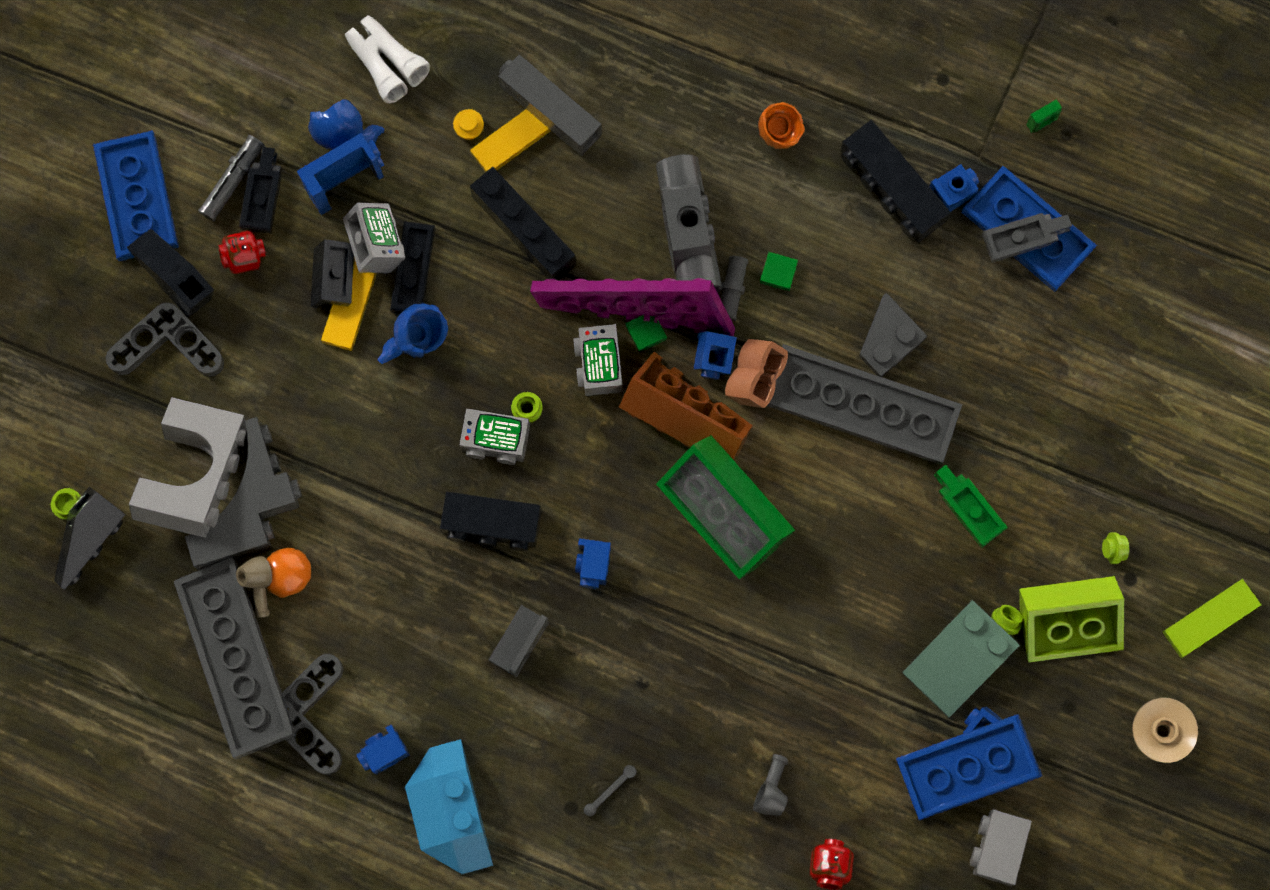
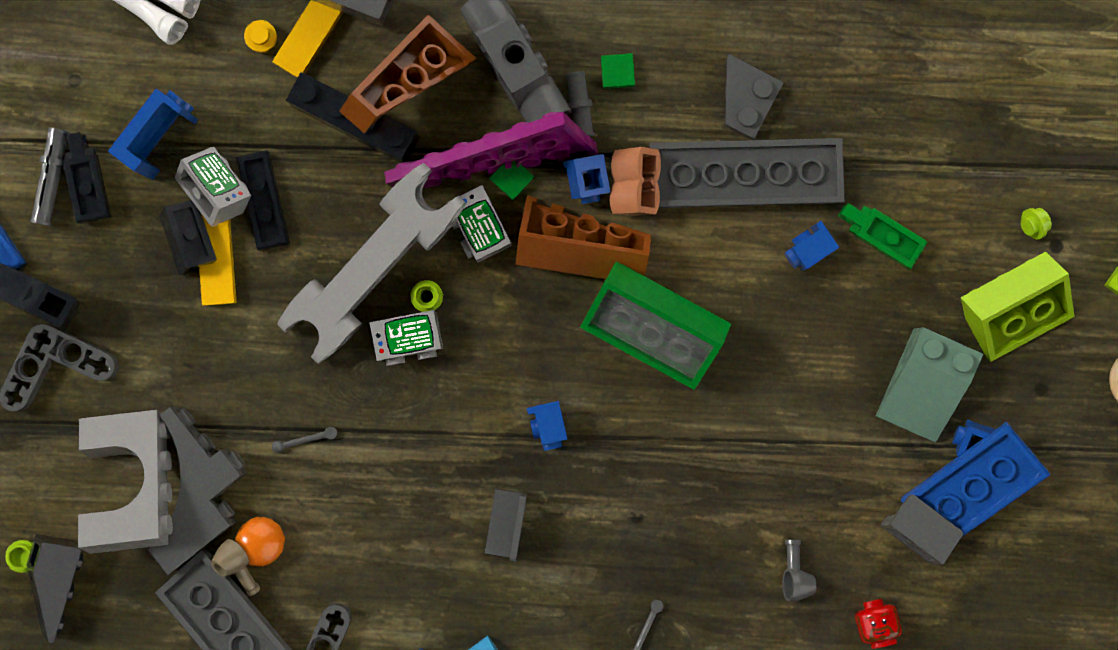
camera: 20 degrees left, 10 degrees up
red head [218,231,266,274] -> none
blue hair [308,99,385,150] -> none
blue hair [378,303,448,364] -> none
black brick [440,492,542,551] -> none
light grey brick [970,810,1032,886] -> none
lime plate [991,605,1023,635] -> none
none -> dark grey hinge [272,426,338,453]
none -> light grey piece [277,163,466,364]
none -> dark orange wedge [339,15,477,134]
none -> blue brick [784,221,839,271]
none -> dark grey panel [880,495,963,565]

